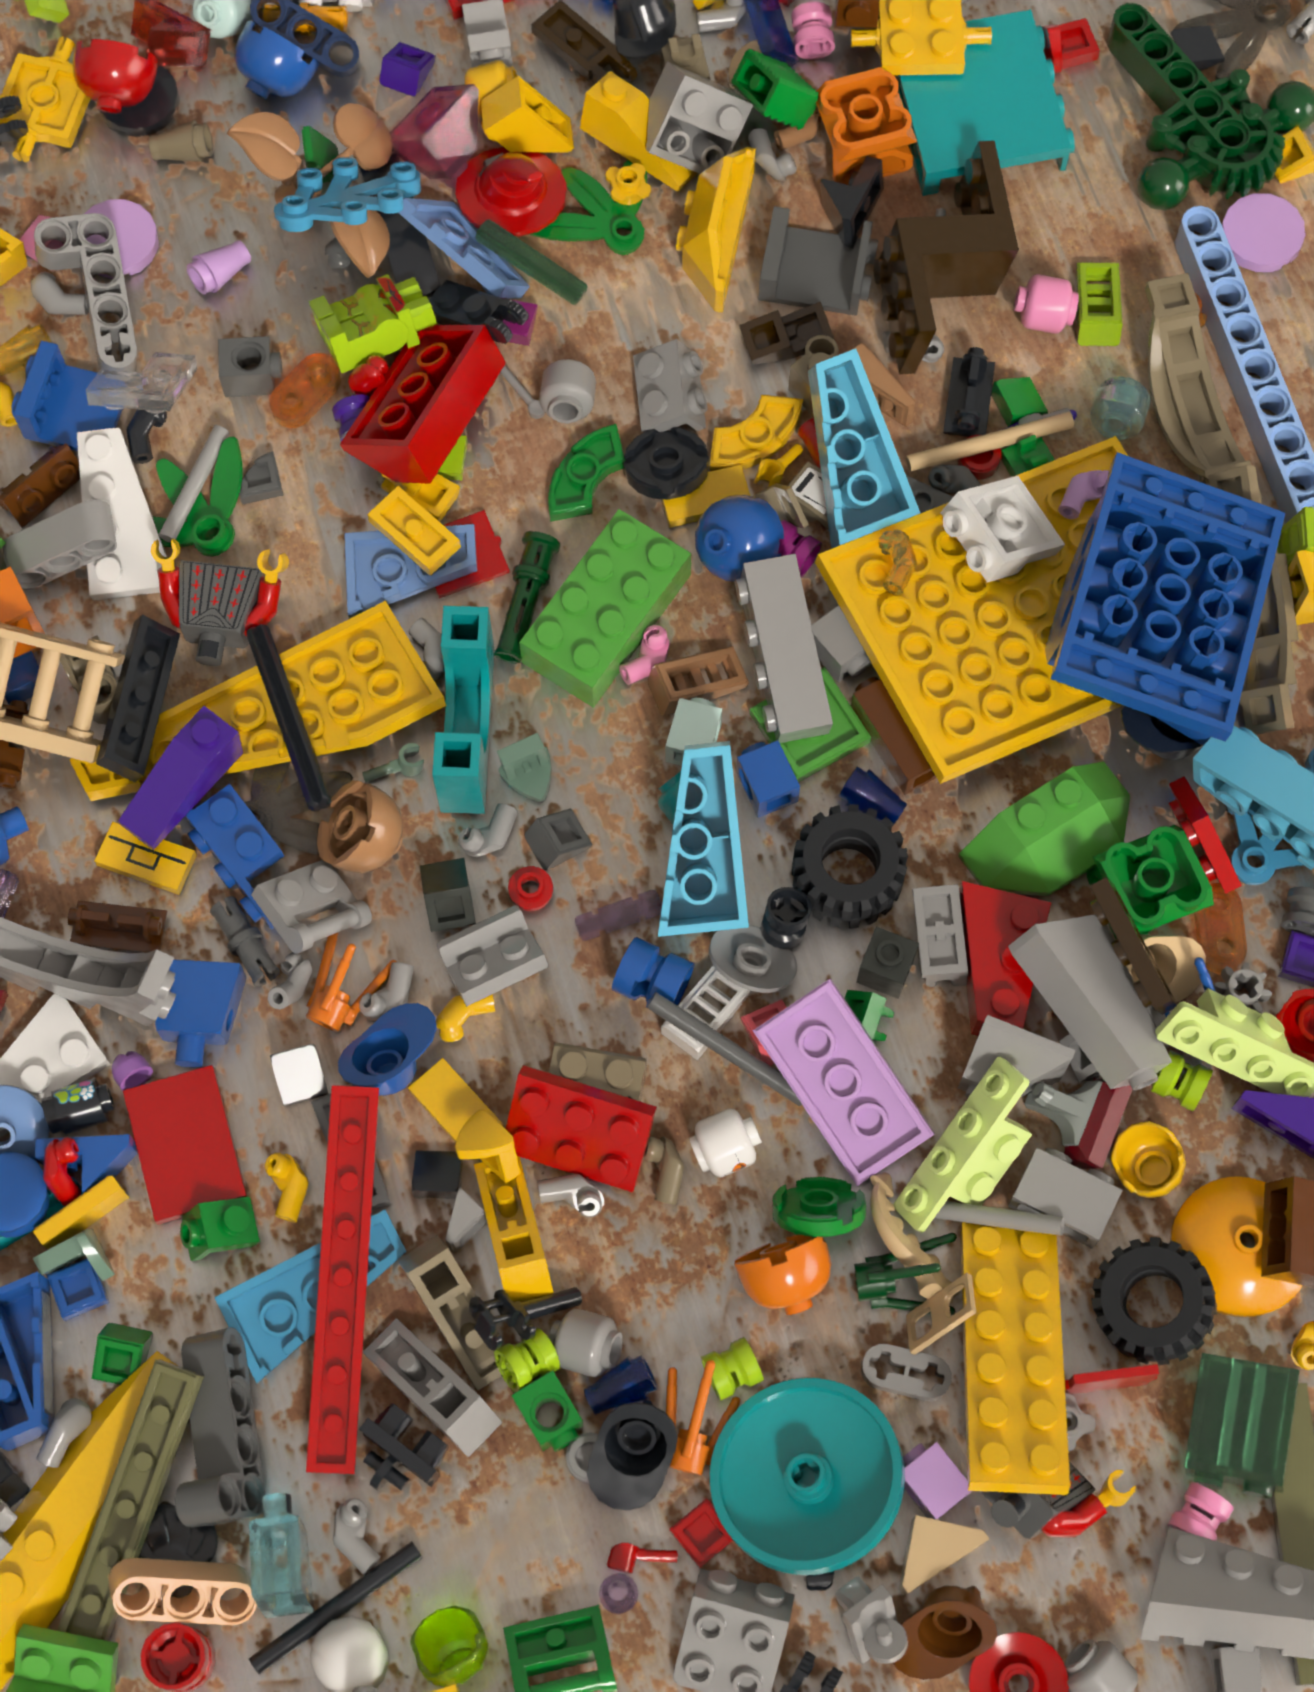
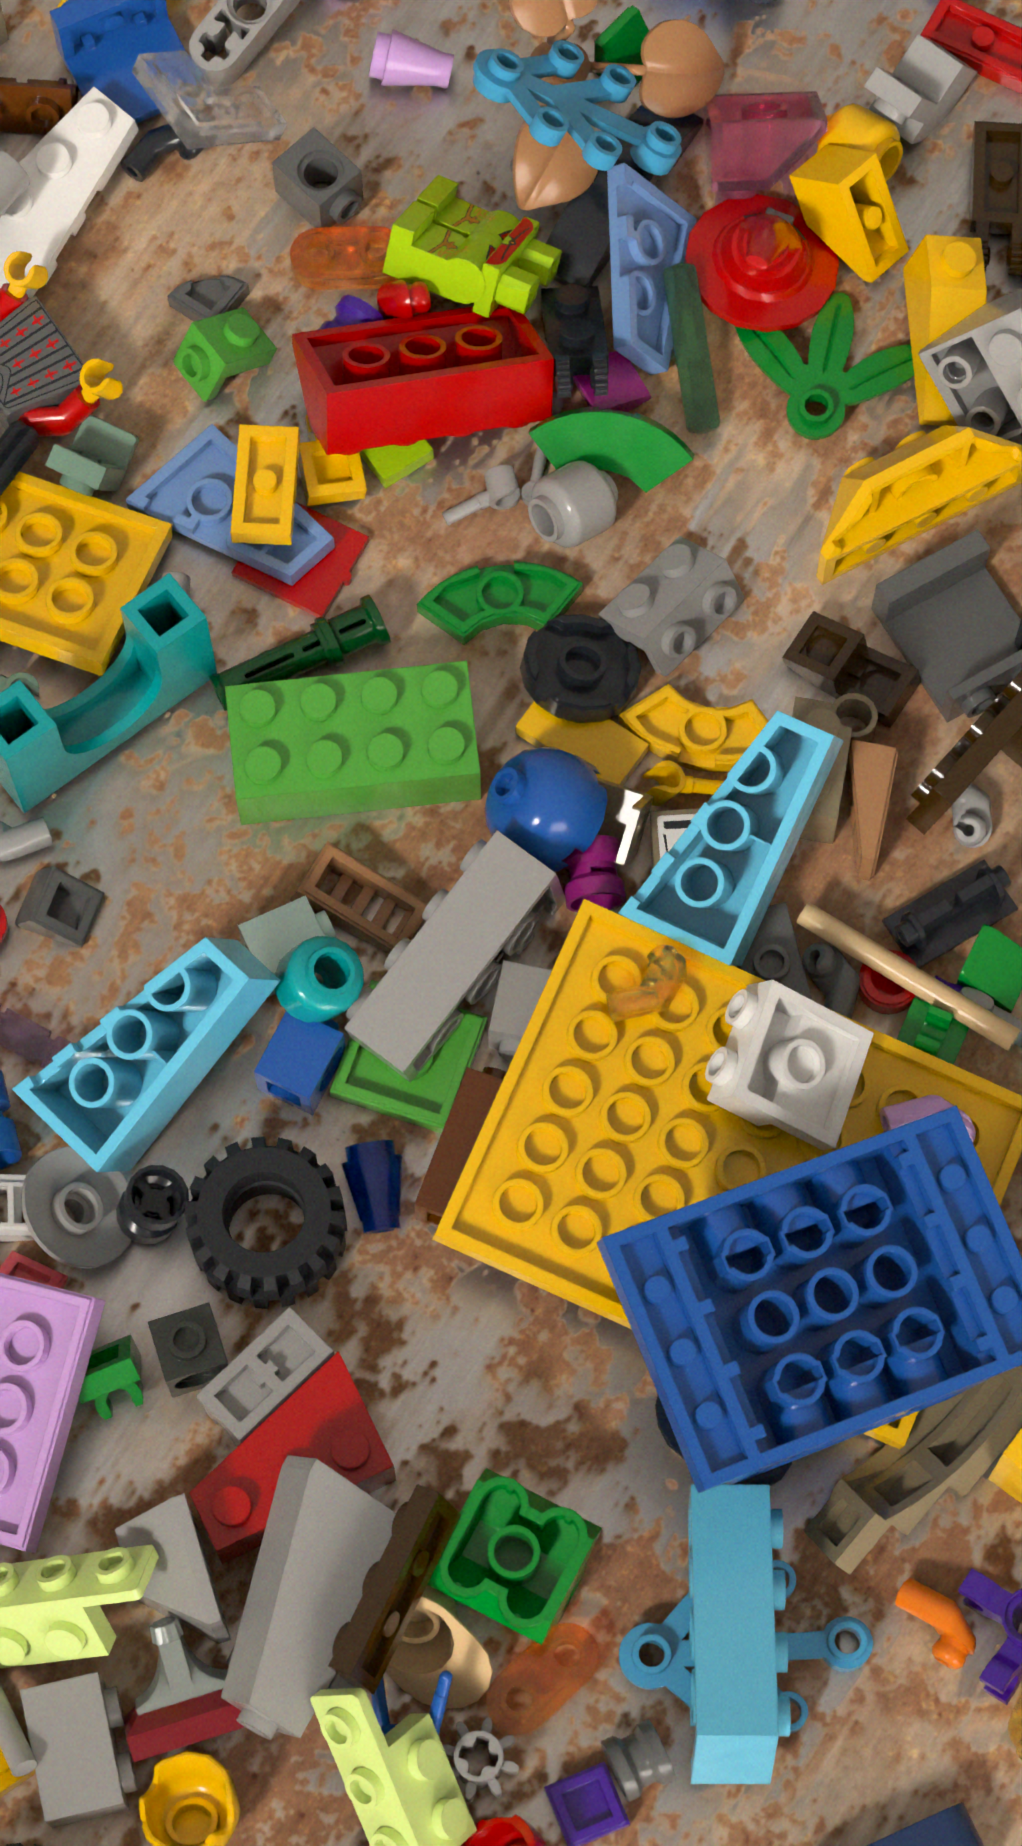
camera: 50 degrees right, 0 degrees up
green plant [153,436,243,557] -> none
light grey bar [159,425,230,543] -> none
dark purple slope [379,42,436,96] -> none
sand green tile [497,733,552,803] -> none
yellow plate [605,163,651,205] -> none
bright pink arm [619,625,669,685] -> none
bright green wedge [958,761,1130,896] -> none
lime wheel [1151,1050,1213,1111] -> none
red plate [1168,776,1242,894] -> none
none -> sand green bracket [45,415,139,497]
none -> bright green bracket [173,307,277,401]
none -> teal head [274,936,364,1023]
none -> light grey hand [442,465,520,526]
none -> green tile [529,406,695,493]

